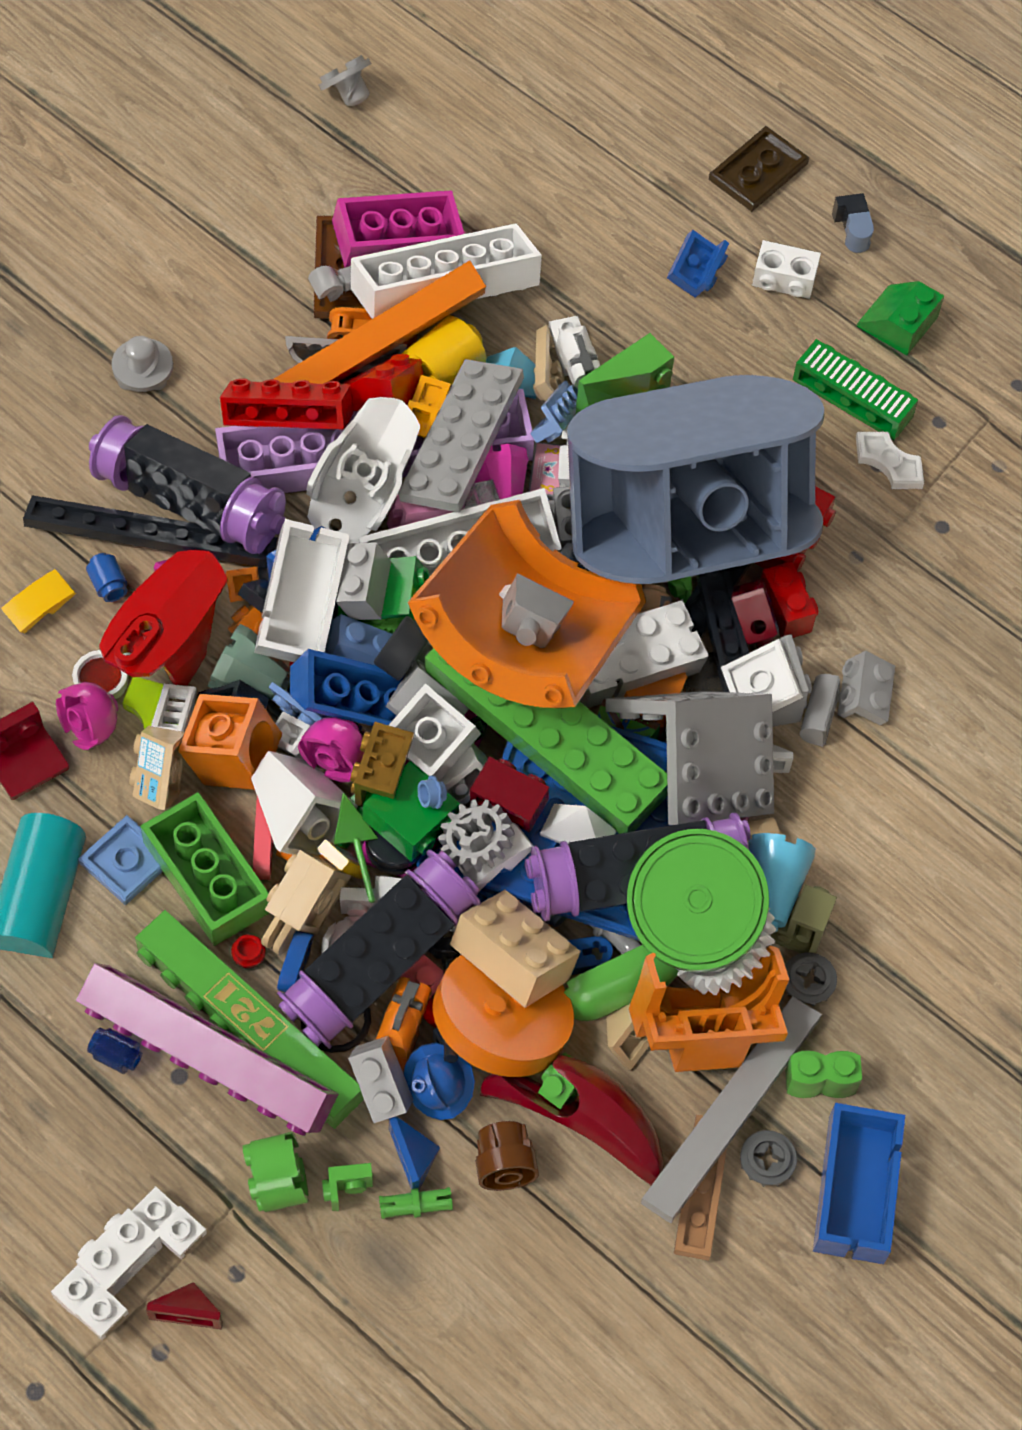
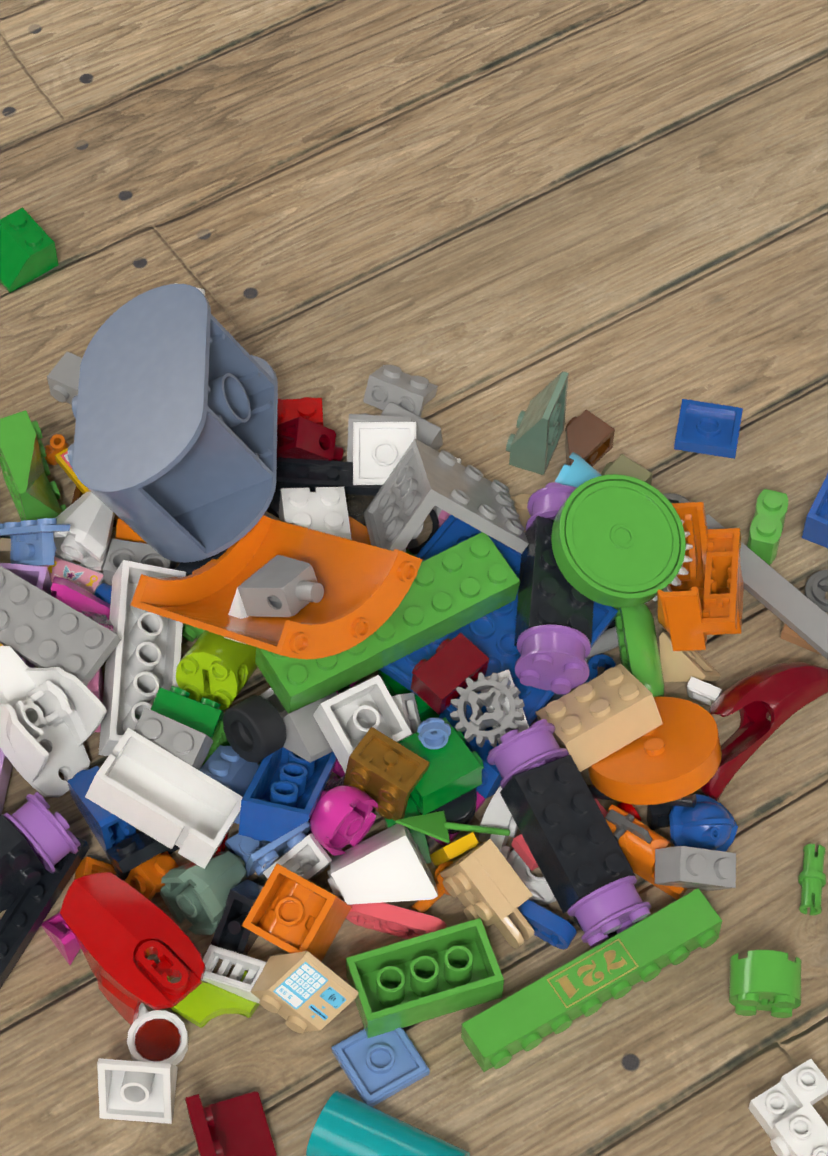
camera: 70 degrees left, 5 degrees down
yellow slope [1,569,77,634] -> none
dark pink cylinder [55,682,118,750] -> none
brick [76,963,339,1136] -> none
blue brick [86,553,128,602] -> none
clear blue brick [87,1027,143,1074] -> none
red plate [231,935,266,968] -> none
bright green bracket [322,1163,373,1211] -> none
blue slope [388,1116,440,1191] -> none
reddish brown piece [475,1121,539,1191] -> none
bright green brick [538,1052,579,1109] -> none
white slope [540,804,616,844] -> none
green brick [792,339,918,441] -> none
none -> white slope [97,1058,178,1124]
none -> sand green slope [506,371,569,475]
none -> reddish brown slope [565,409,615,467]
none -> blue plate [674,399,743,459]
none -> white tile [687,676,722,706]

